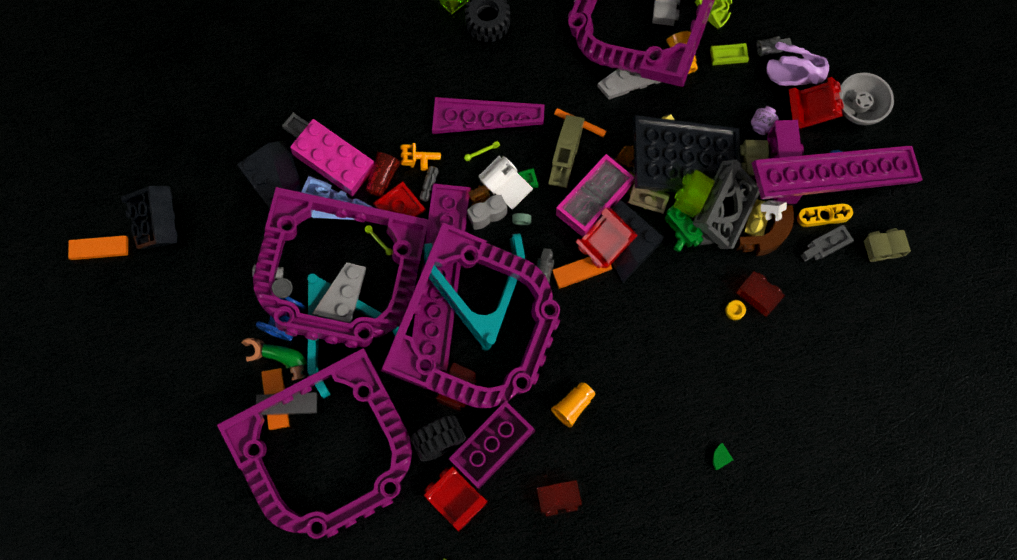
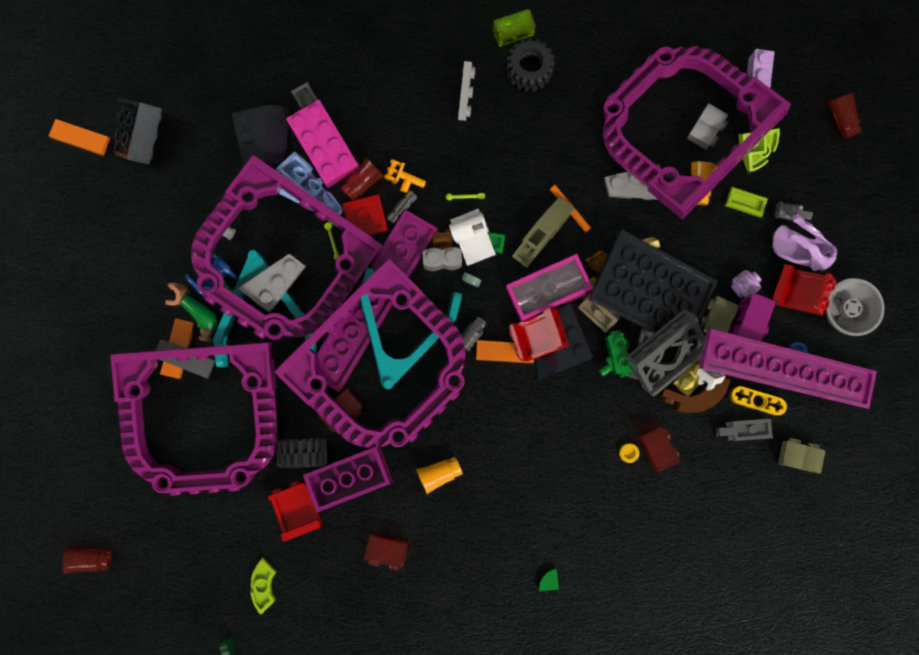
camera: 25 degrees right, 10 degrees up
dark grey piece [272,278,293,298] -> none
magenta wing [432,97,545,134] -> none
clear neon green brick [674,170,715,218] -> none
none -> light grey wing [458,61,475,121]

